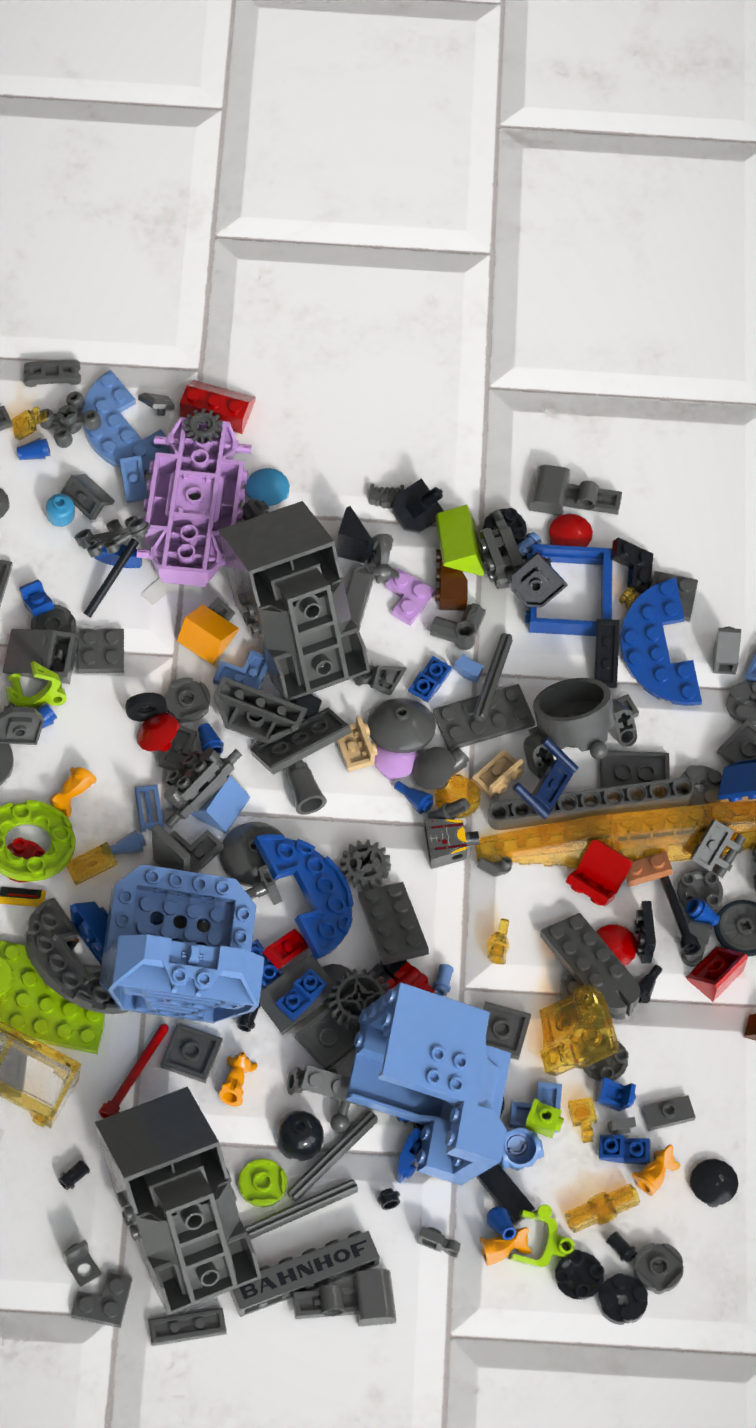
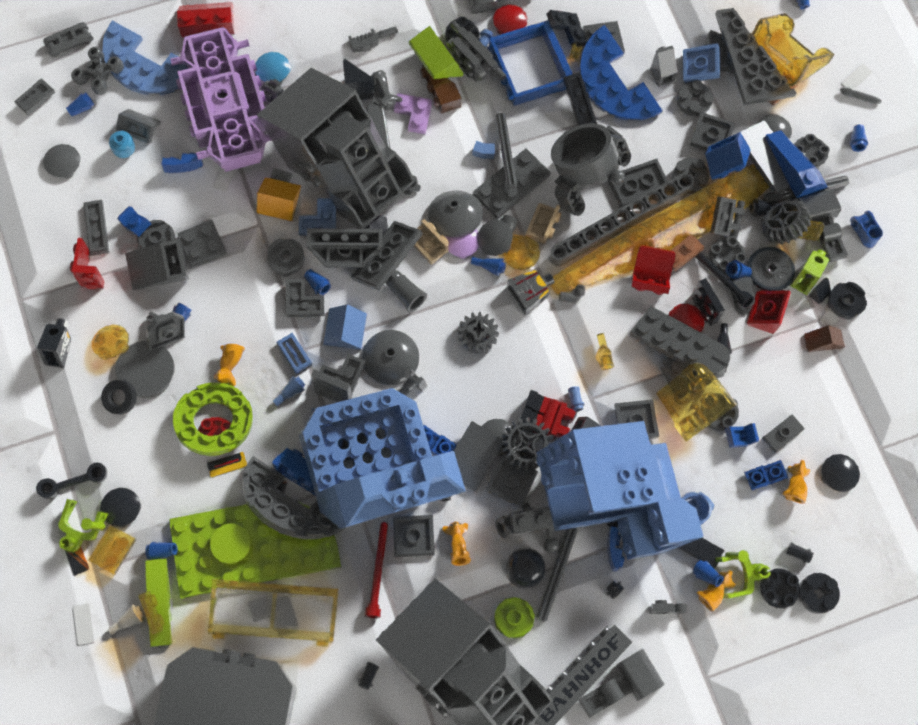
camera: 25 degrees left, 10 degrees up
lime piece [6,661,67,709] -> none
clear yellow plate [12,406,48,440] -> none
clear yellow plate [67,842,118,886] -> none
dark grey plant [75,516,150,557] -> none
black bar [83,538,139,618] -> none
medium blue plate [119,455,148,503] -> none
black tyre [125,693,167,722] -> none
red dish [137,713,180,752] -> none
dark grey piece [138,393,175,416] -> none
dark grey piece [164,748,242,829] -> none
dark grey gear [183,409,223,443] -> none
dark grey axle [245,1179,358,1240] -> none
blue plate [254,834,354,960] -> none
red plate [262,928,309,970] -> none
blue slope [276,968,327,1022] -> none
dark grey plate [358,882,429,965] -> none
dark grey piece [370,666,407,695] -> none
black piece [392,478,444,533] -> none
blue slope [408,656,453,703] -> none
dark grey axle [428,798,470,820] -> none
dark grey piece [430,603,486,650] -> none
medium blue plate [510,1082,562,1133] -> none
black piece [511,552,568,607] -> none
dark blue plate [512,736,578,819] -> none
lime brick [525,1099,564,1138] -> none
clear yellow piece [565,1184,640,1233] -> none
clear yellow plate [568,1097,597,1143] -> none
dark grey plate [607,1117,636,1135] -> none
dark grey plate [633,1243,684,1294] -> none

